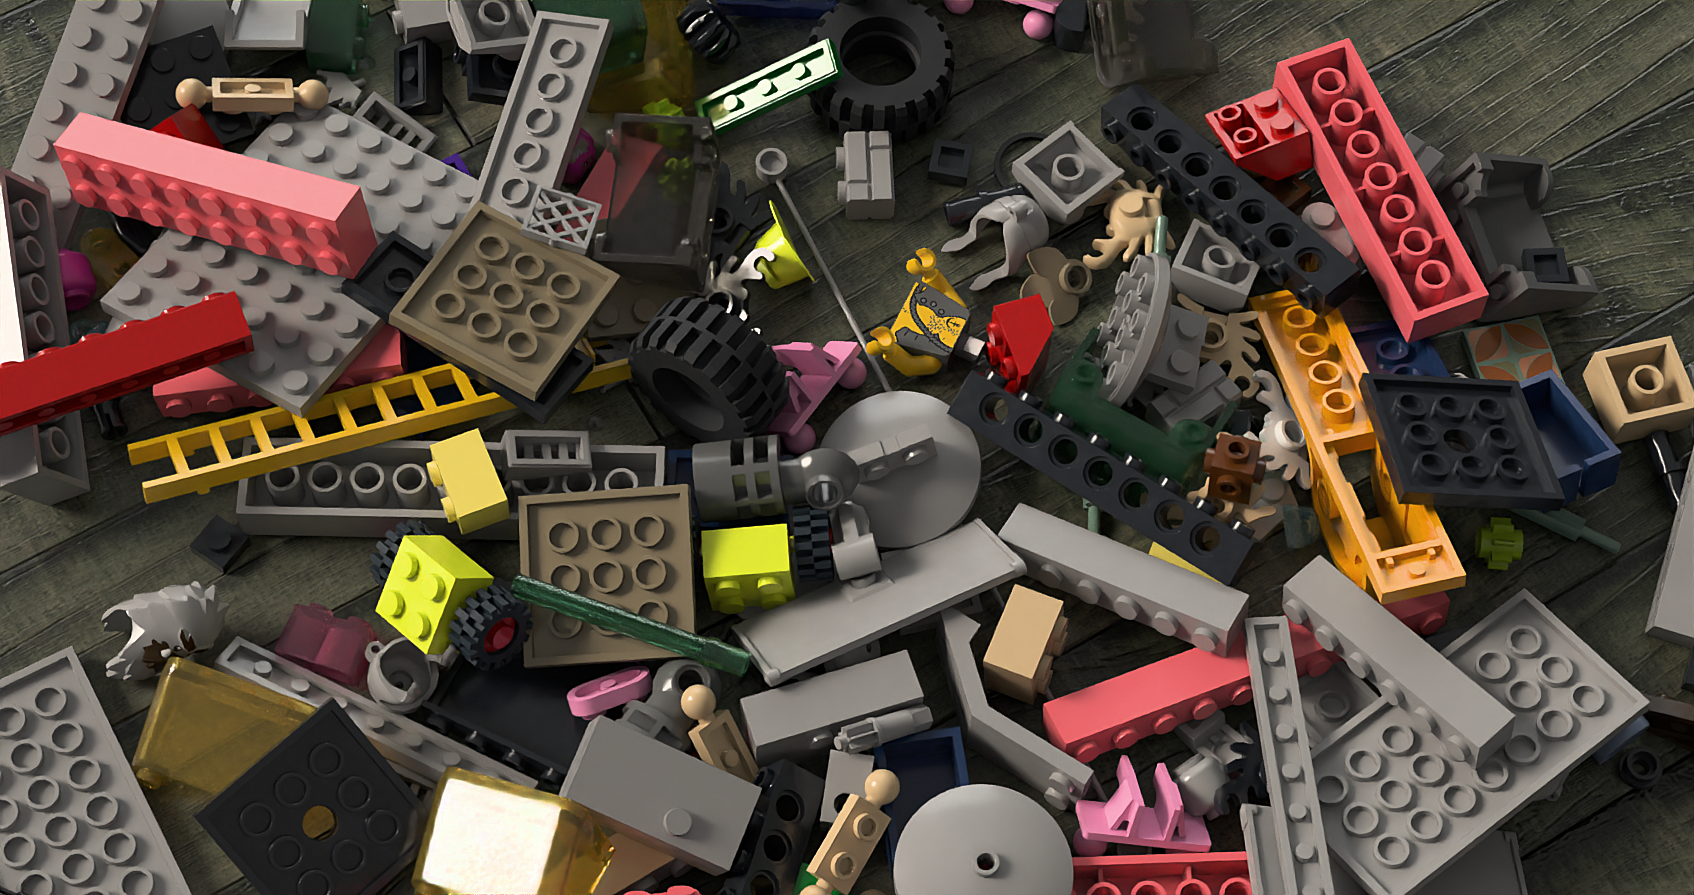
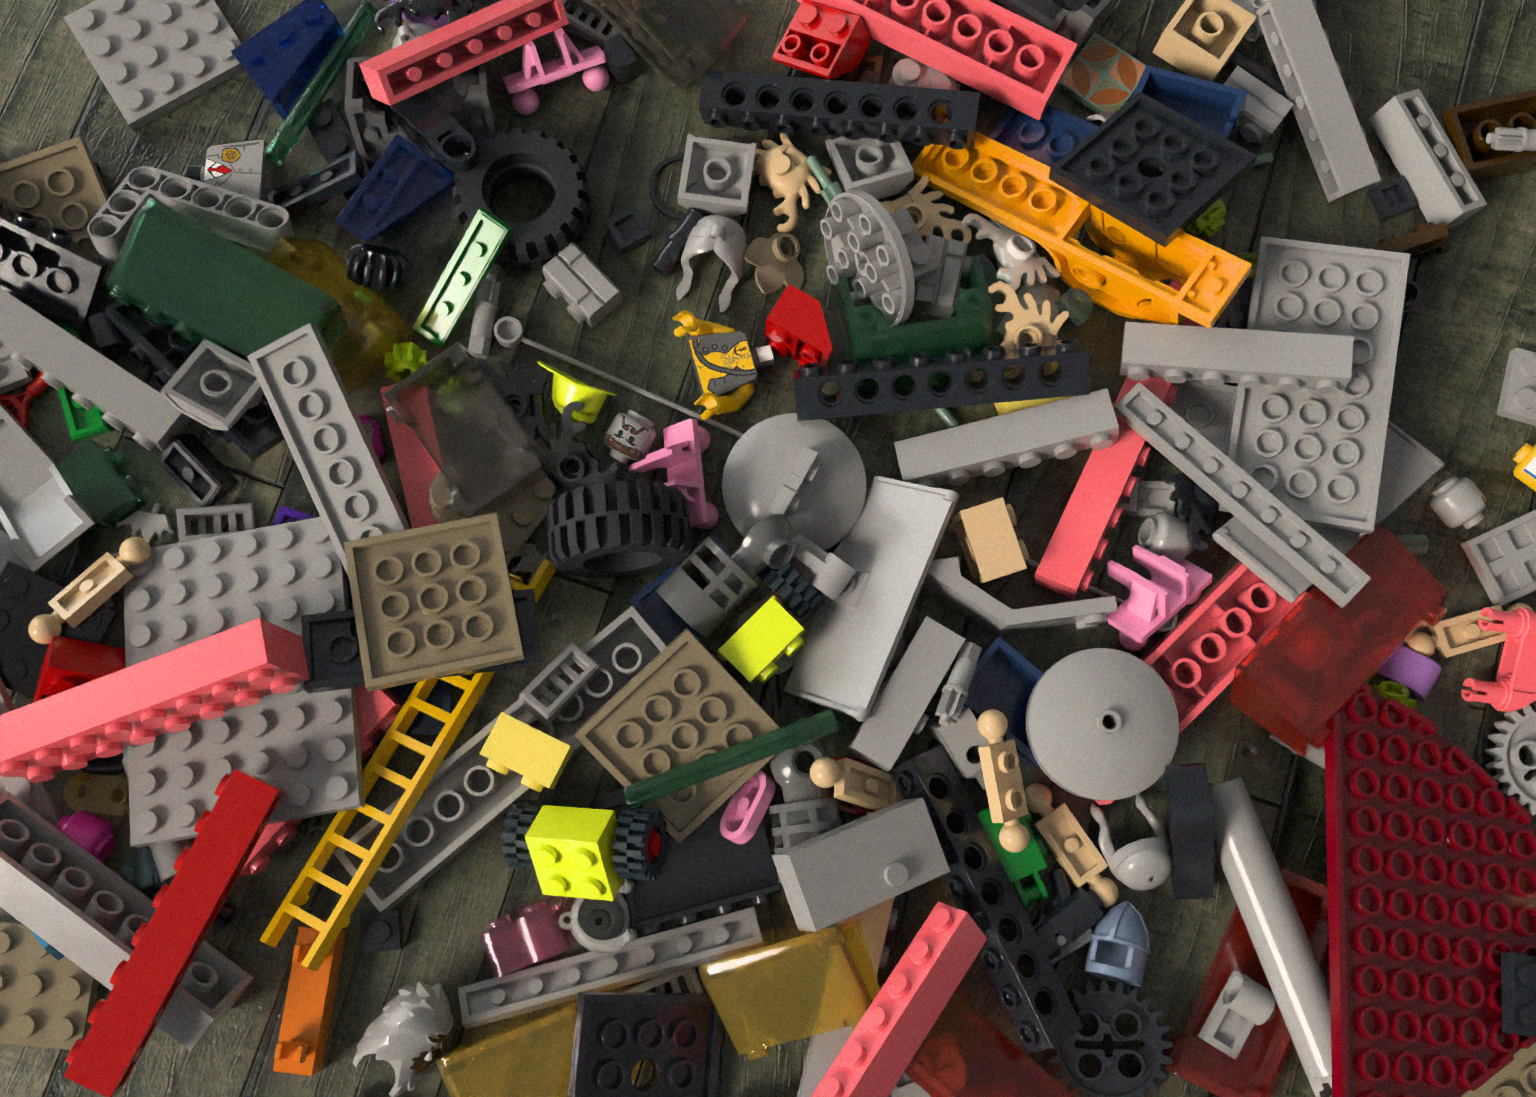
camera: 45 degrees left, 15 degrees up
light grey window [520,184,602,255] -> none
reddish brown brick [1203,433,1267,505] -> none
none -> orange brick [273,918,347,1076]
none -> light grey piece [467,273,501,359]
none -> light grey head [604,409,657,465]
none -> light grey brick [1223,66,1294,146]

